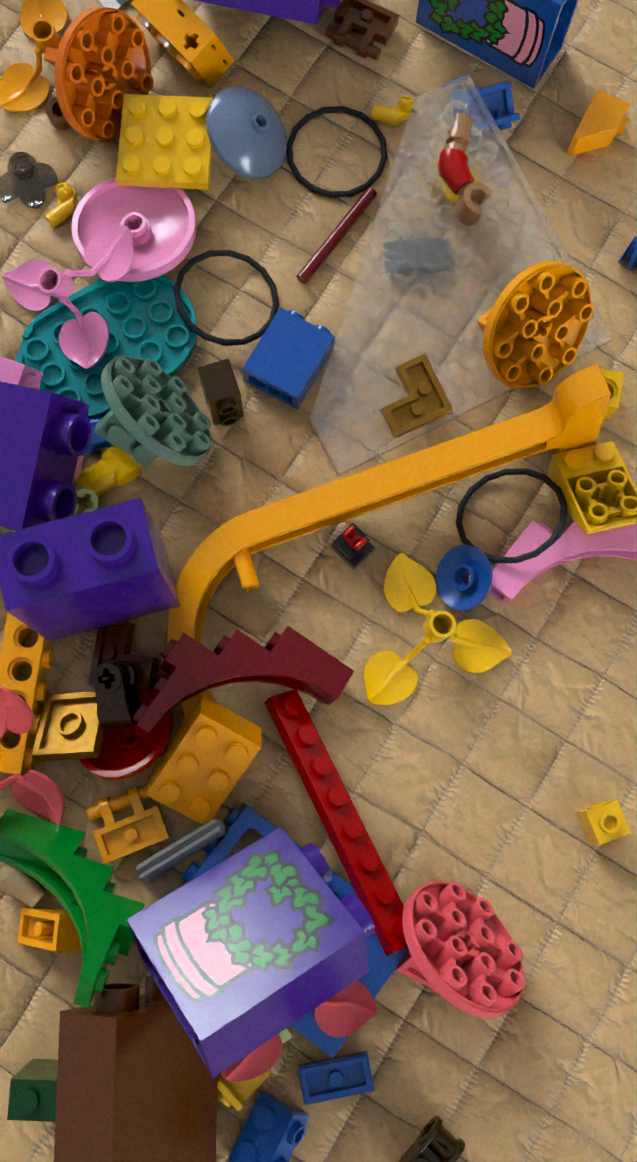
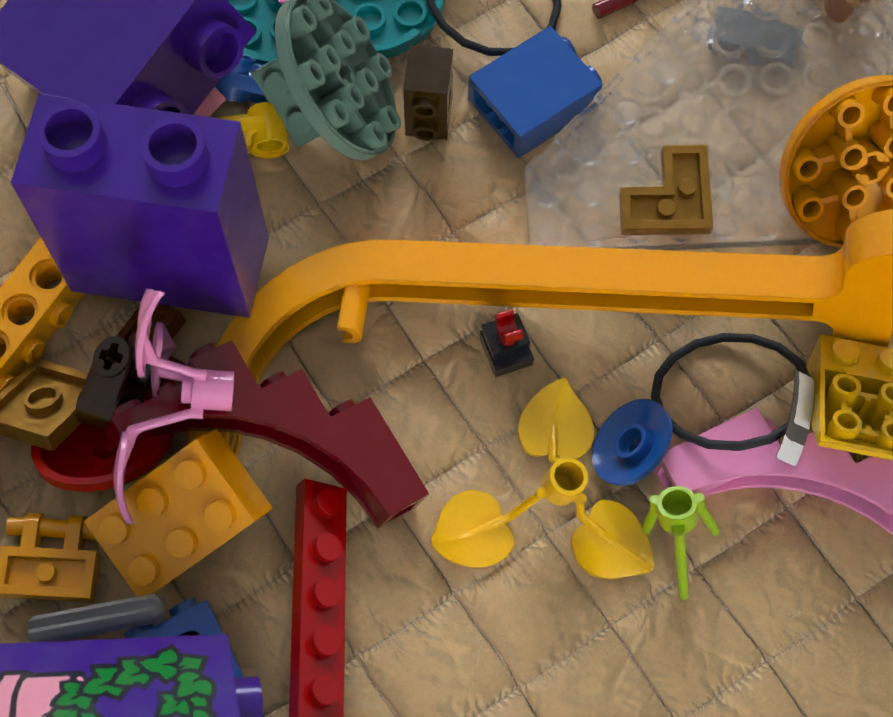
camera: 30 degrees right, 10 degrees down
none -> bright pink plant [113,288,234,524]
none -> lime plant [642,486,720,600]
none -> white sticker [776,370,815,466]

